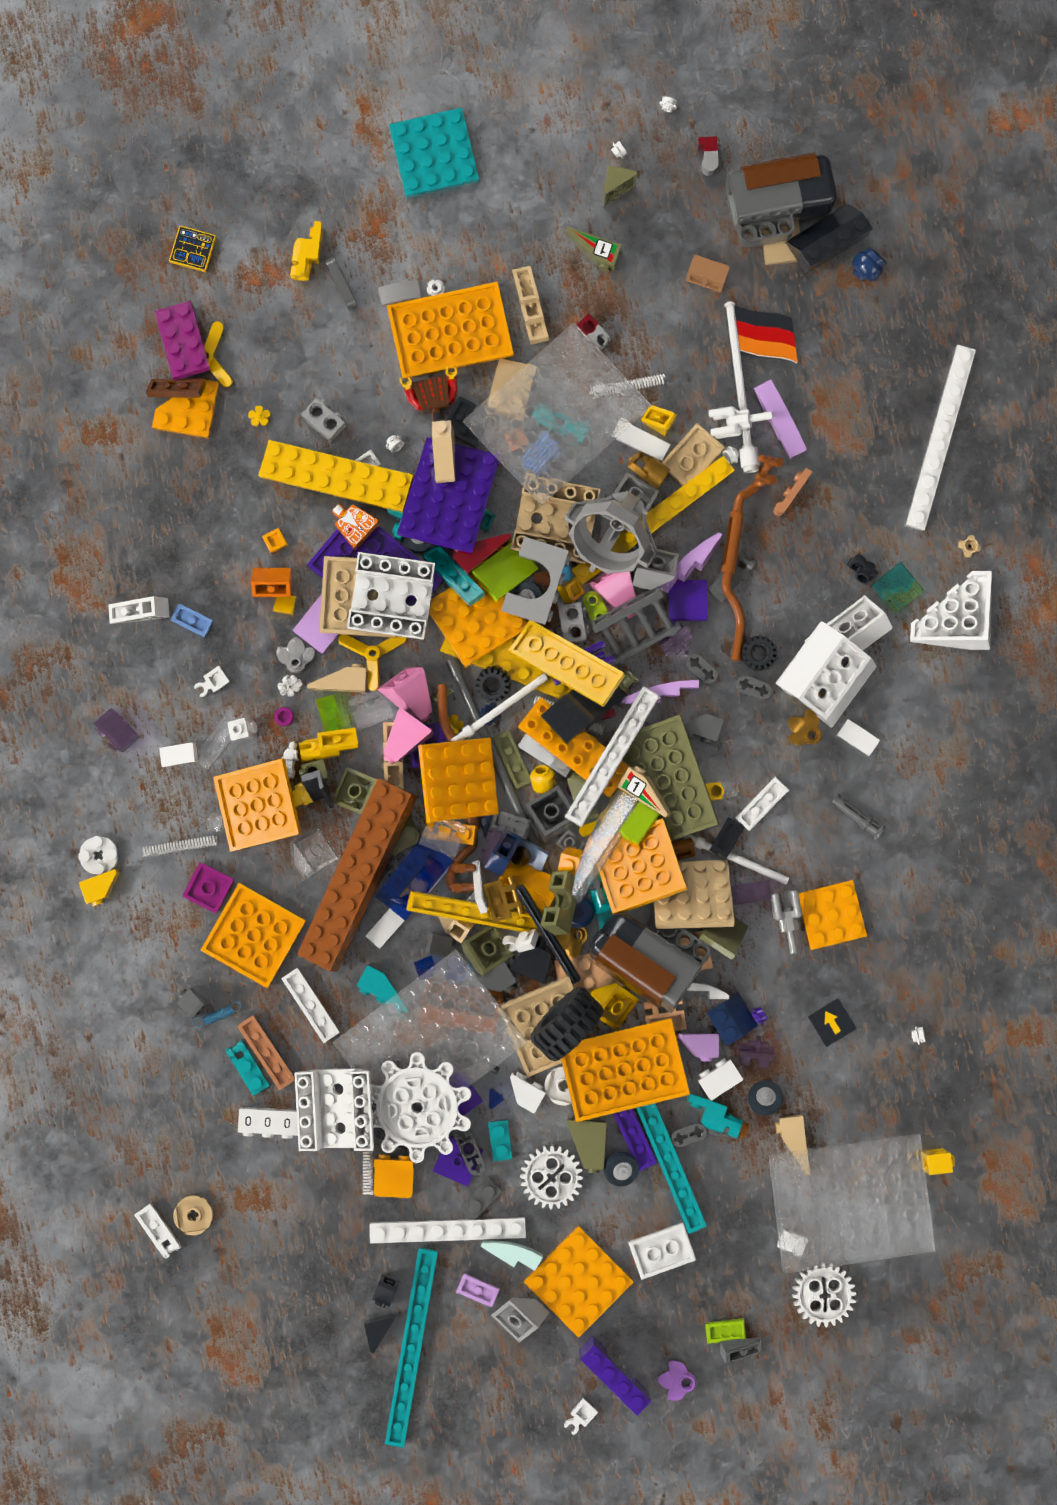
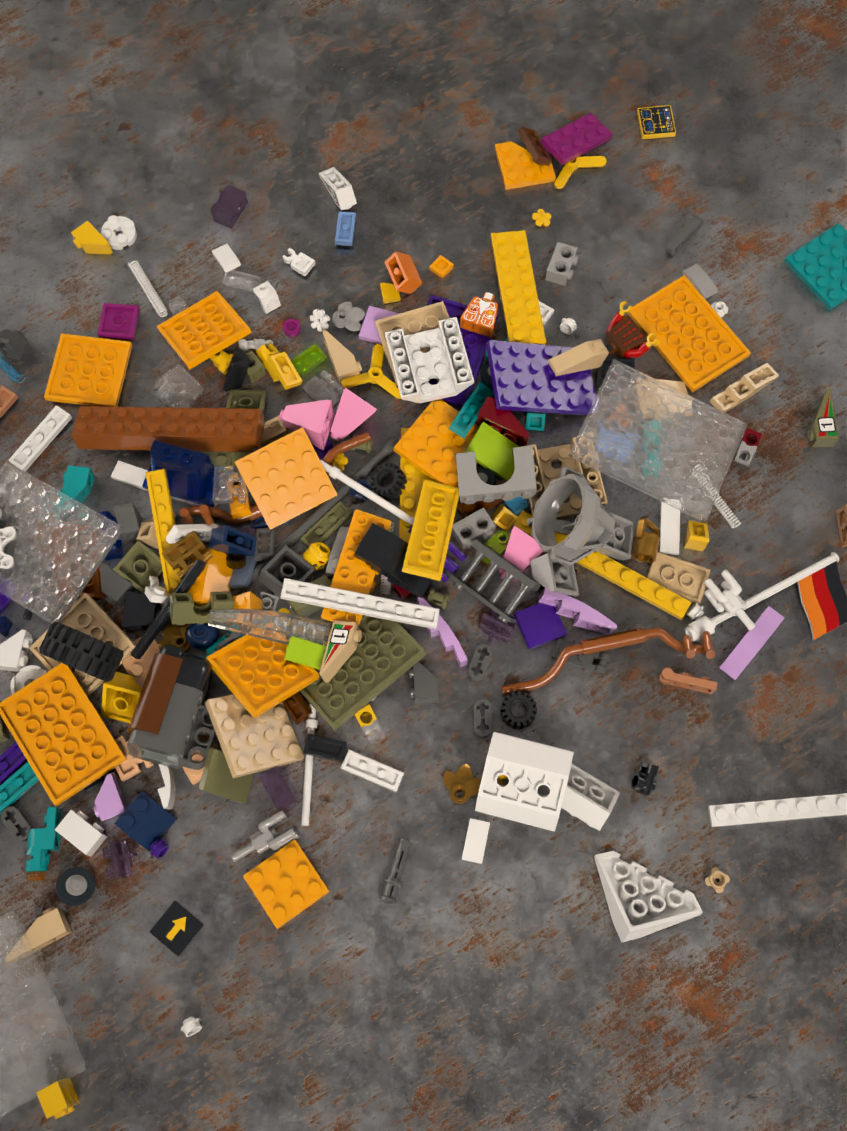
camera: 70 degrees right, 15 degrees down
yellow plate [290,221,323,281] -> none
clear green tile [871,562,925,615] -> none

